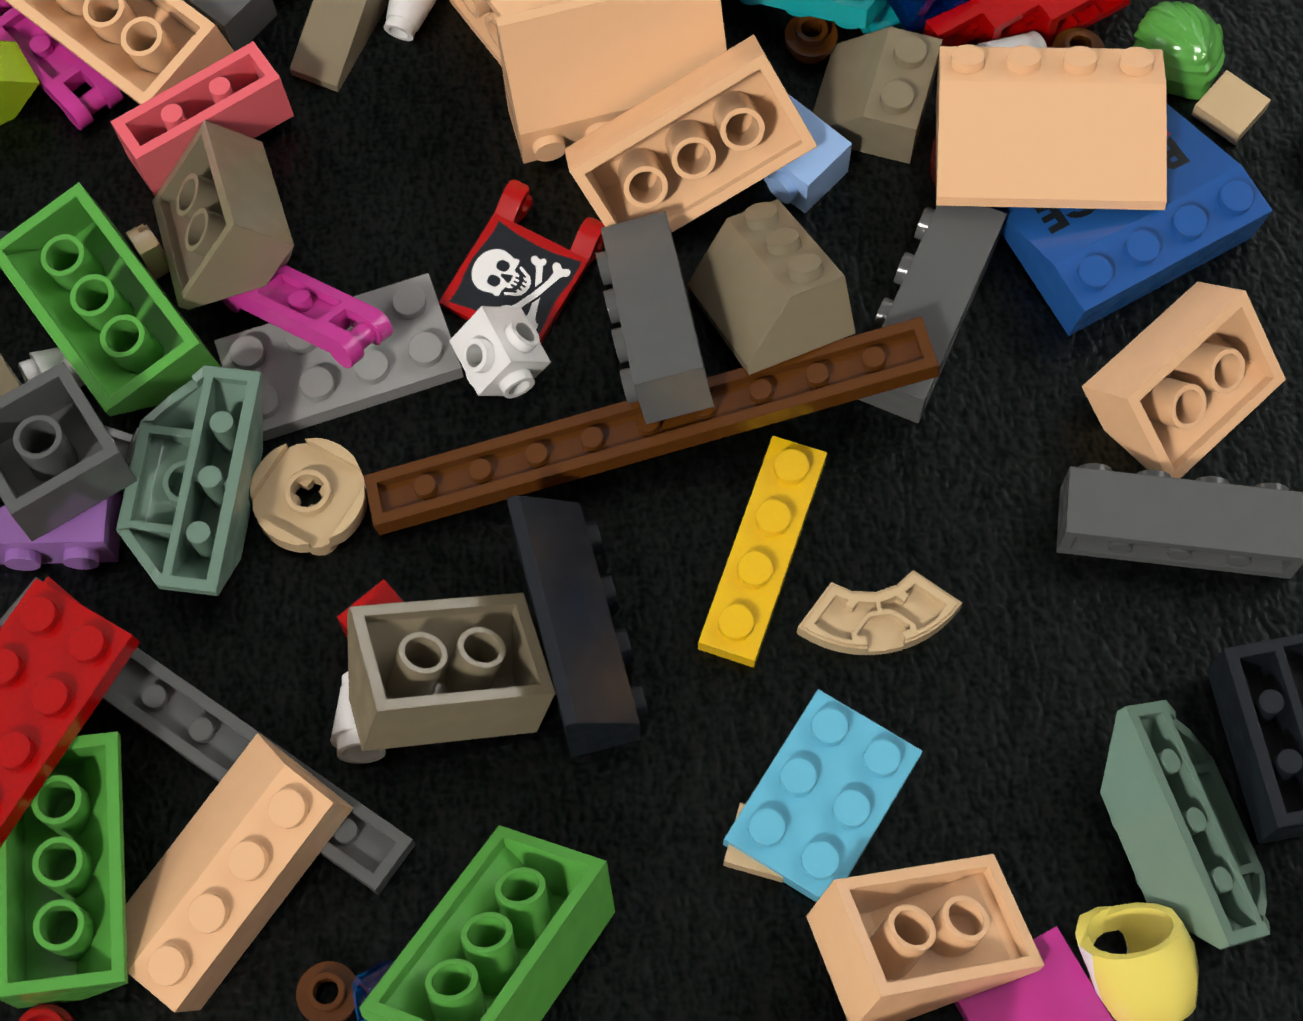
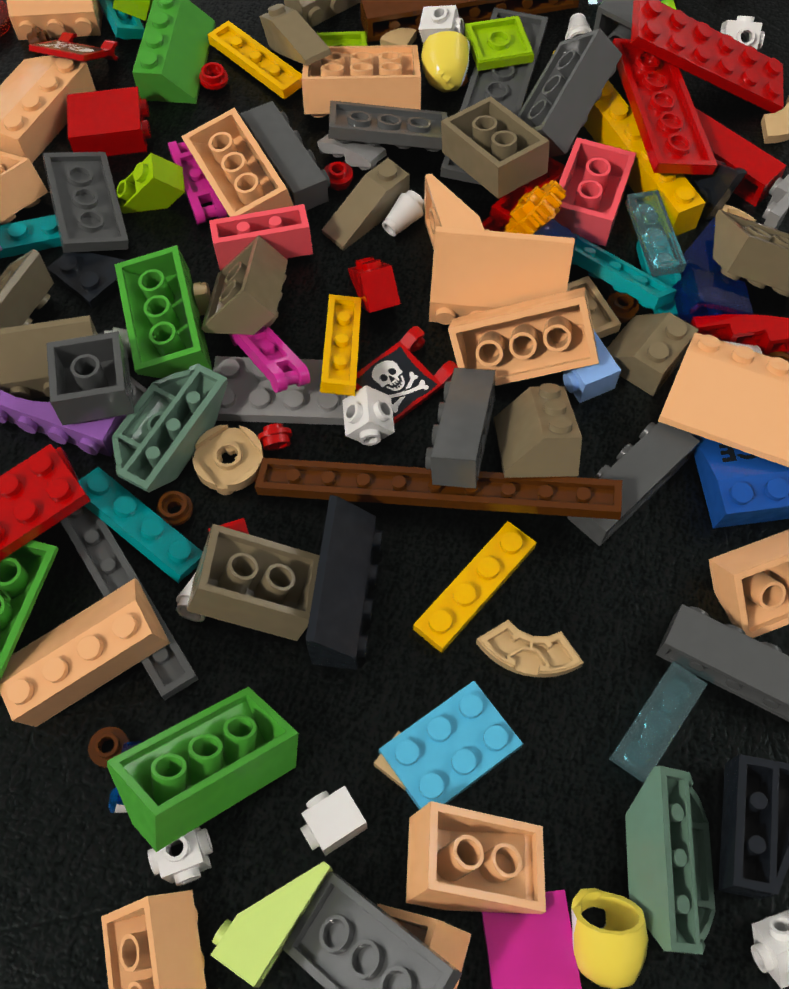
camera: 20 degrees right, 5 degrees down
none -> teal plate [78,467,202,583]
none -> reddish brown plate [156,491,193,526]
none -> red plate [257,423,293,451]
none -> white brick [300,786,368,856]
none -> yellow plate [320,294,361,396]
none -> red slope [348,257,401,313]
none -> tan plate [567,276,621,339]
none -> clear light blue plate [609,661,707,783]

